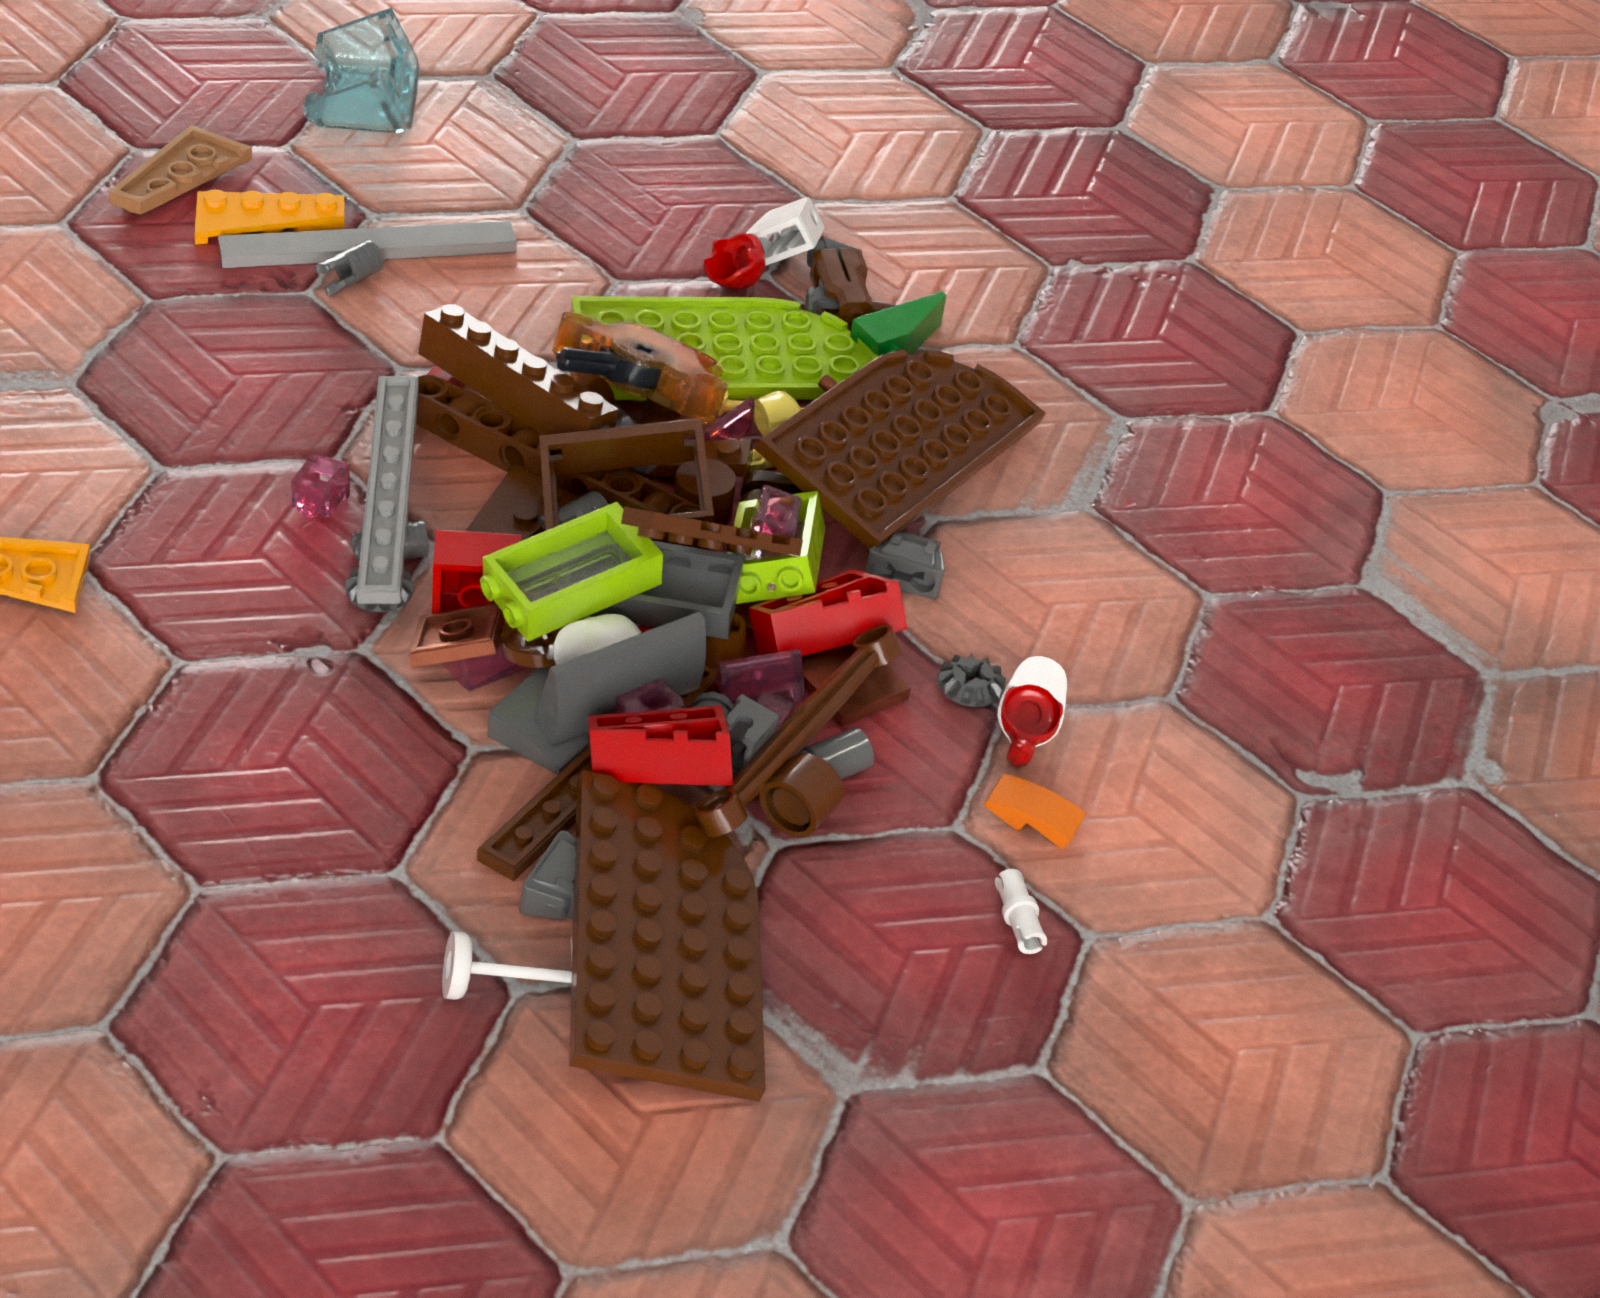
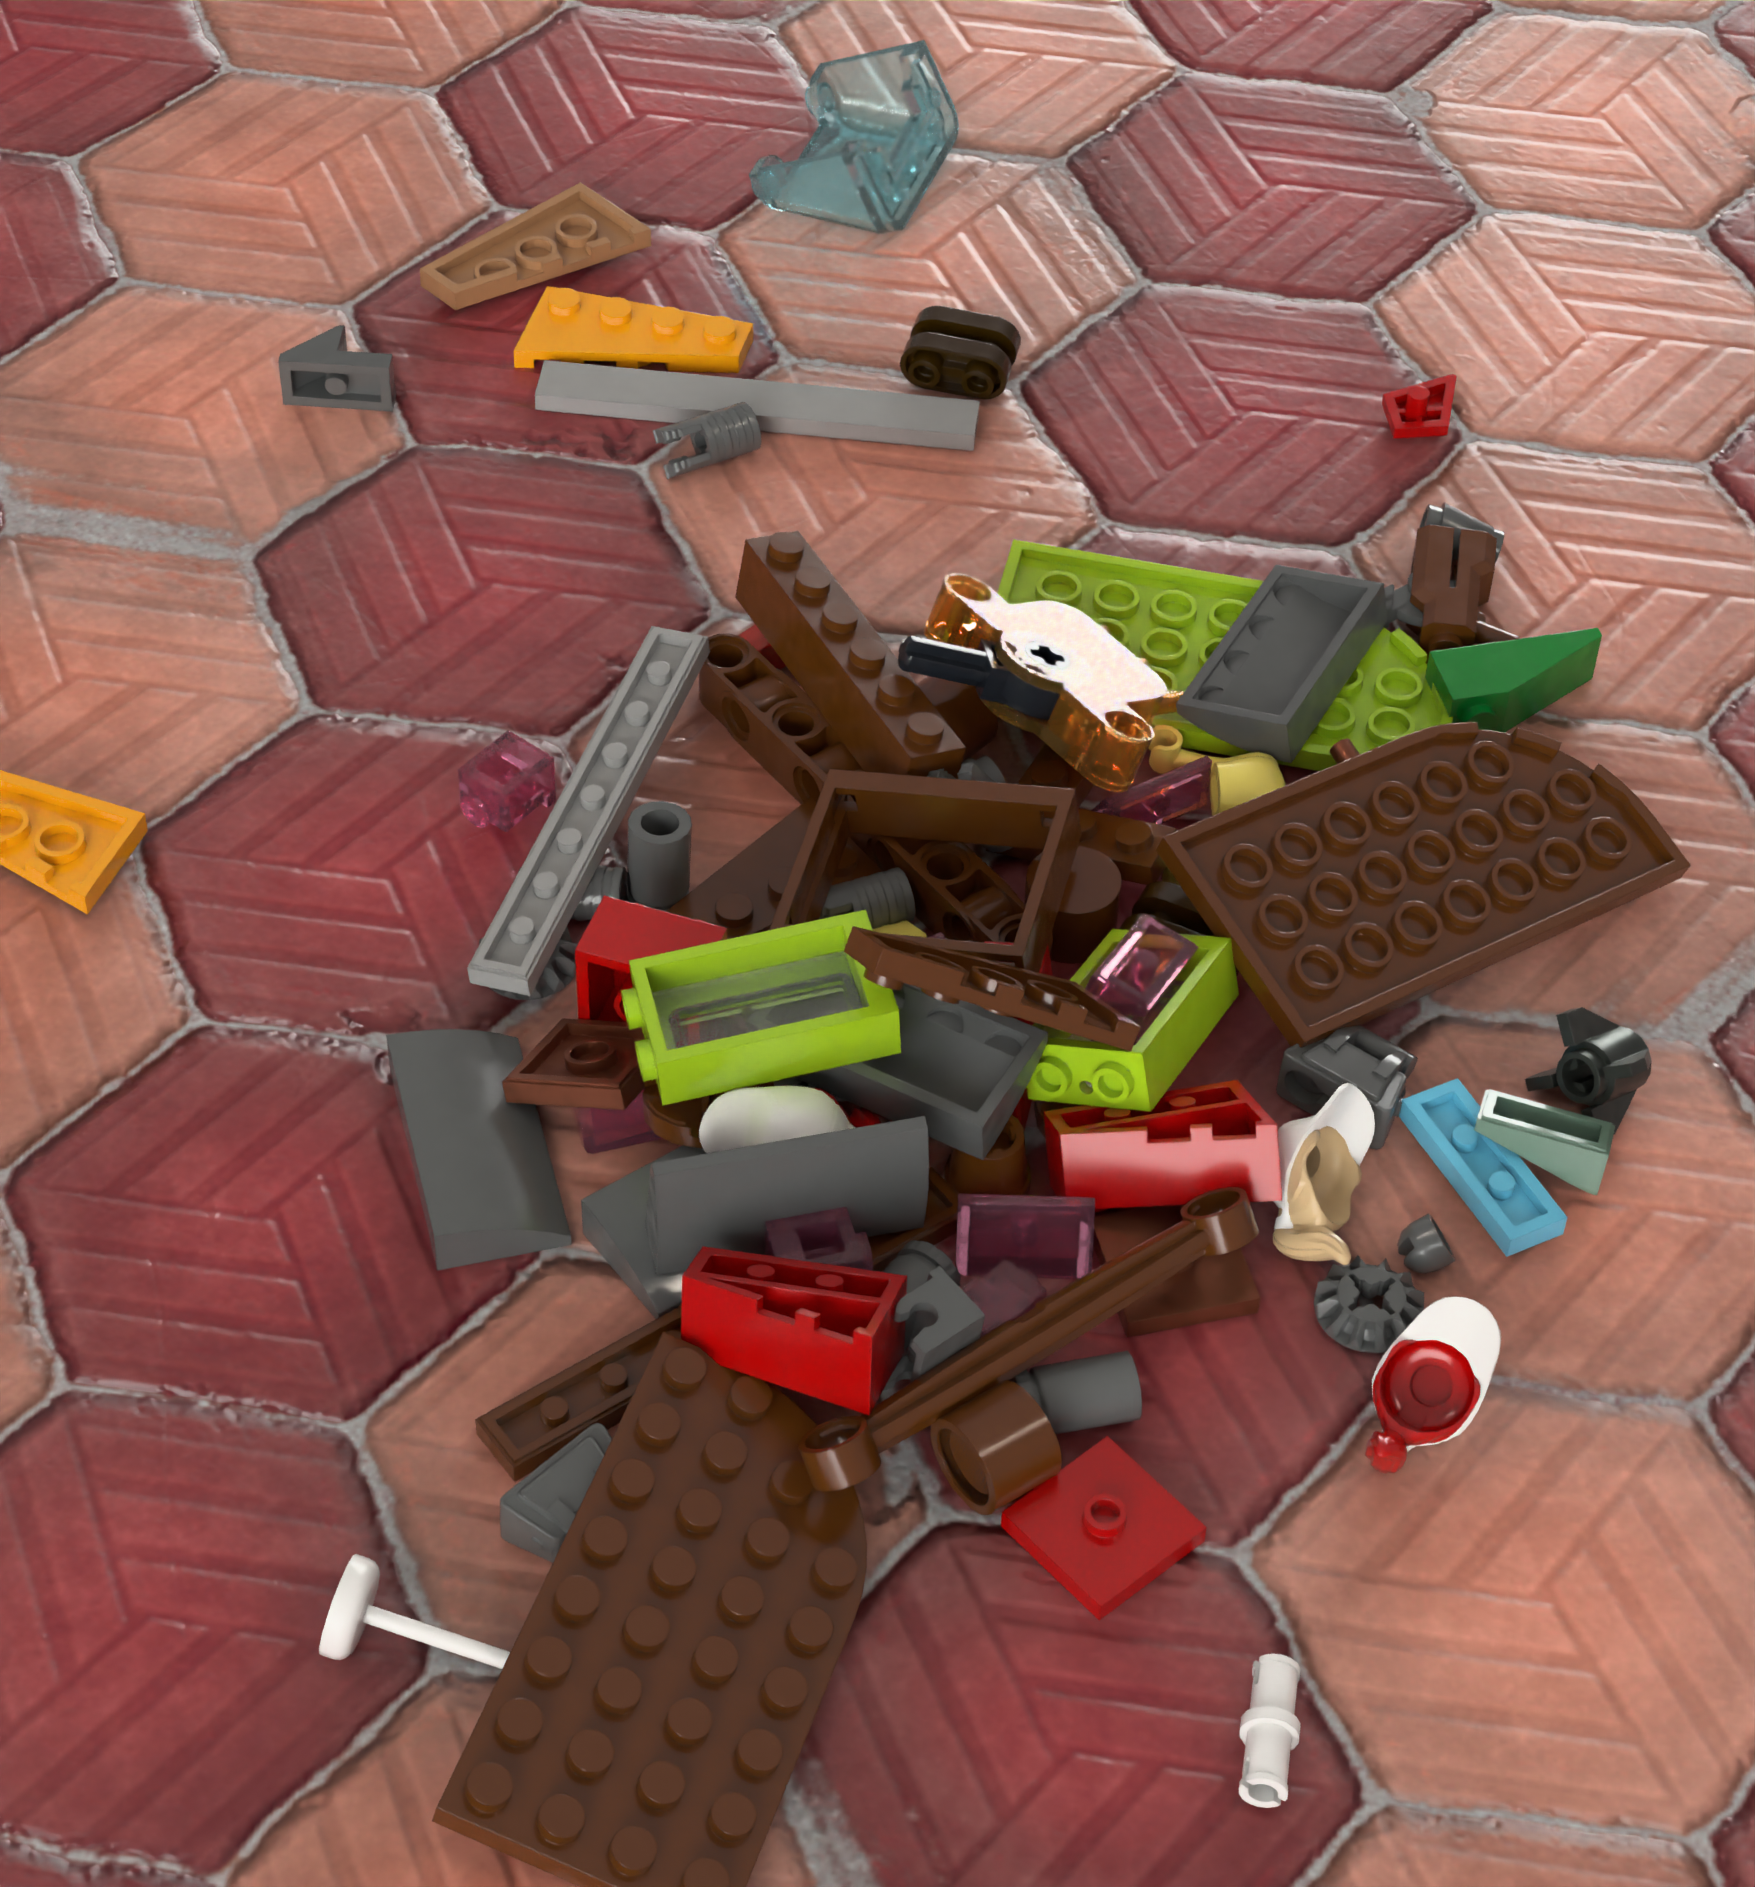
camera: 25 degrees right, 5 degrees up
red hair [703,232,766,290] -> none
white torso [747,197,824,266] -> none
orange slope [983,774,1087,849] -> none
none -> dark grey slope [278,325,396,412]
none -> dark grey slope [386,1029,572,1271]
none -> dark grey piece [627,801,692,912]
none -> dark brown brick [900,306,1021,400]
none -> red plate [1001,1436,1207,1621]
none -> dark grey slope [1176,565,1388,763]
none -> tan hair [1272,1083,1375,1265]
none -> red piece [1382,374,1457,439]
none -> dark grey hinge [1397,1213,1456,1274]
none -> medium azure plate [1399,1078,1568,1257]
none -> sand green slope [1474,1089,1616,1196]
none -> pearl dark grey brick [1525,1007,1652,1134]

